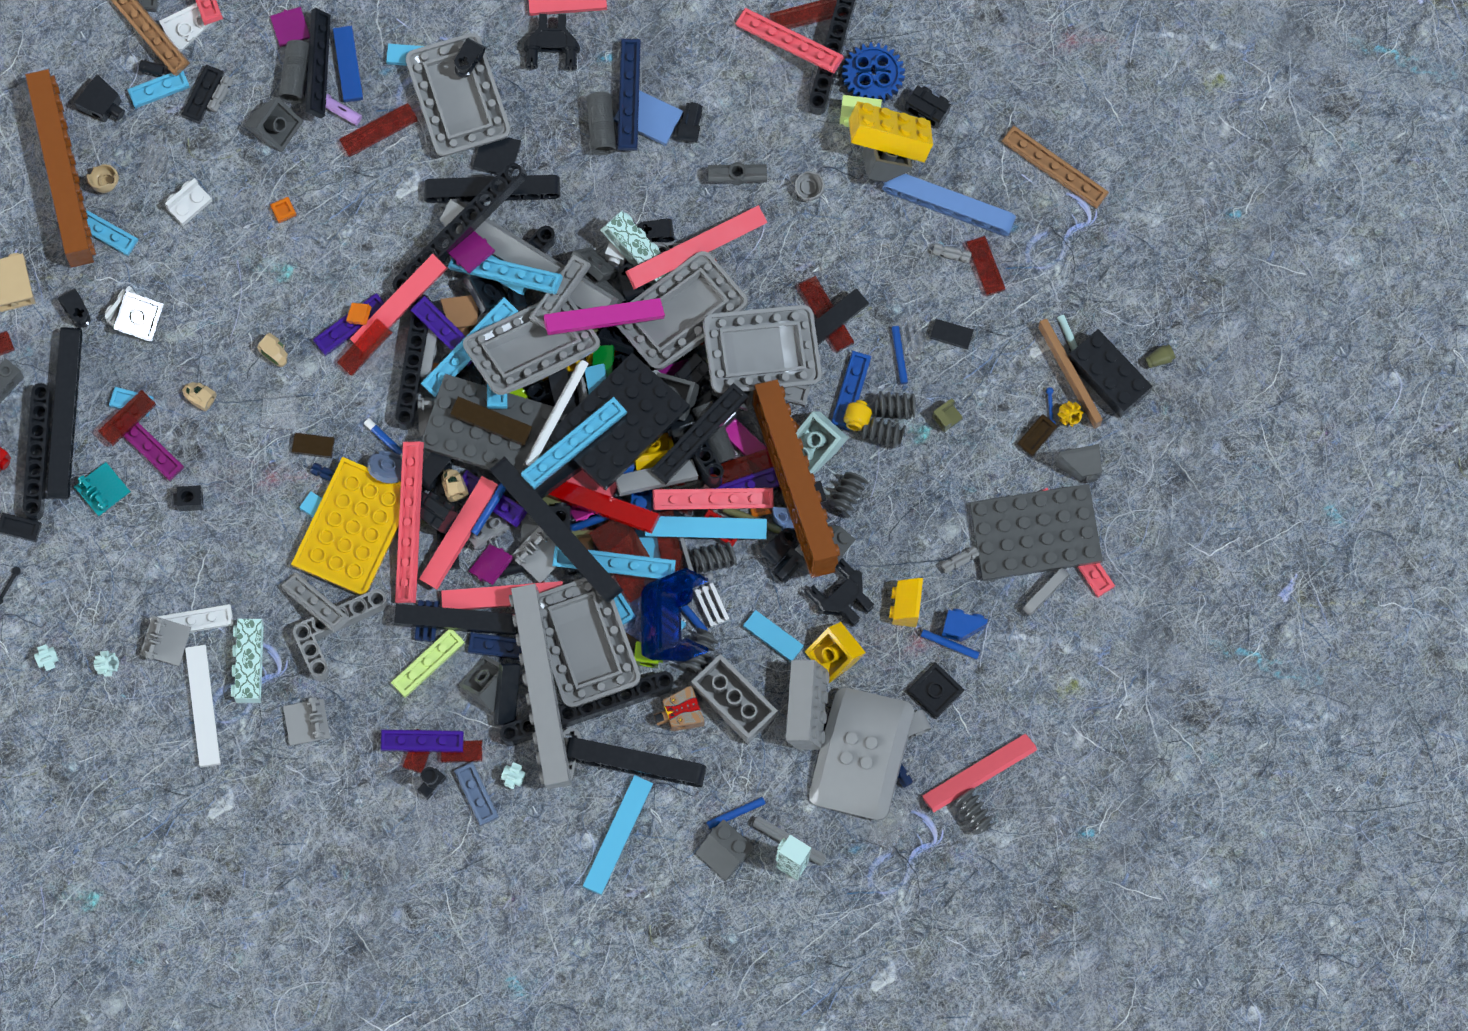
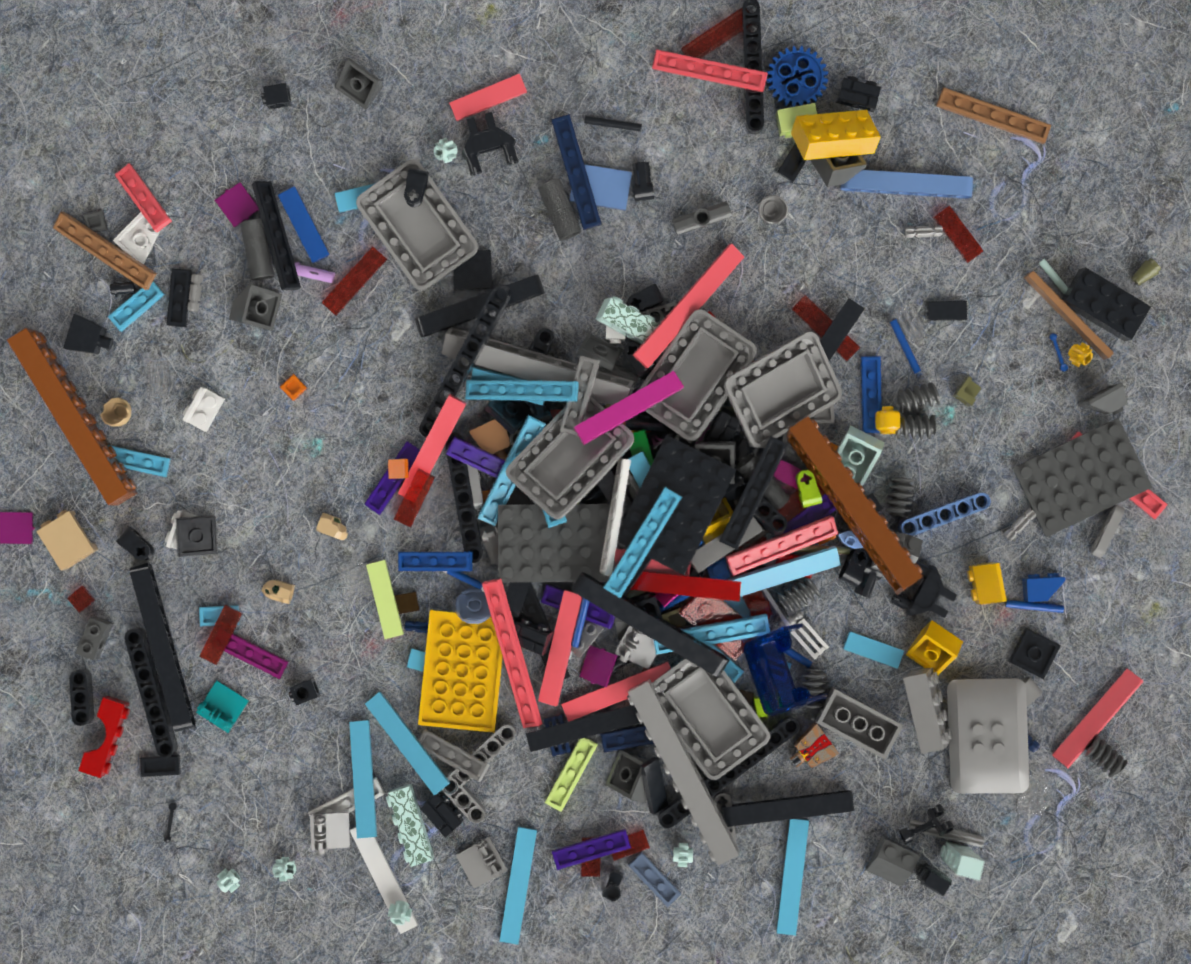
camera: 10 degrees left, 15 degrees up
tan rock [442,469,469,502] -> none
magenta piece [449,231,495,274] -> none
dark brown tile [450,396,532,446] -> none
blue bar [706,797,766,829] -> none
dark brown tile [1017,414,1058,457] -> none
none -> medium azure tile [349,720,377,839]
none -> medium azure tile [365,692,450,795]
none -> yellowish green tile [366,560,404,639]
none -> light aqua gear [388,901,412,925]
none -> blue tile [398,552,473,571]
none -> black brick [420,792,464,837]
none -> light aqua gear [434,138,458,163]
none -> medium azure tile [499,826,537,945]
none -> black bar [584,116,642,132]
none -> black tile [777,143,807,183]
none -> lime piece [795,470,822,508]
none -> medium blue beam [898,493,991,536]
none -> black bar [899,804,954,845]
none -> black brick [916,863,952,896]

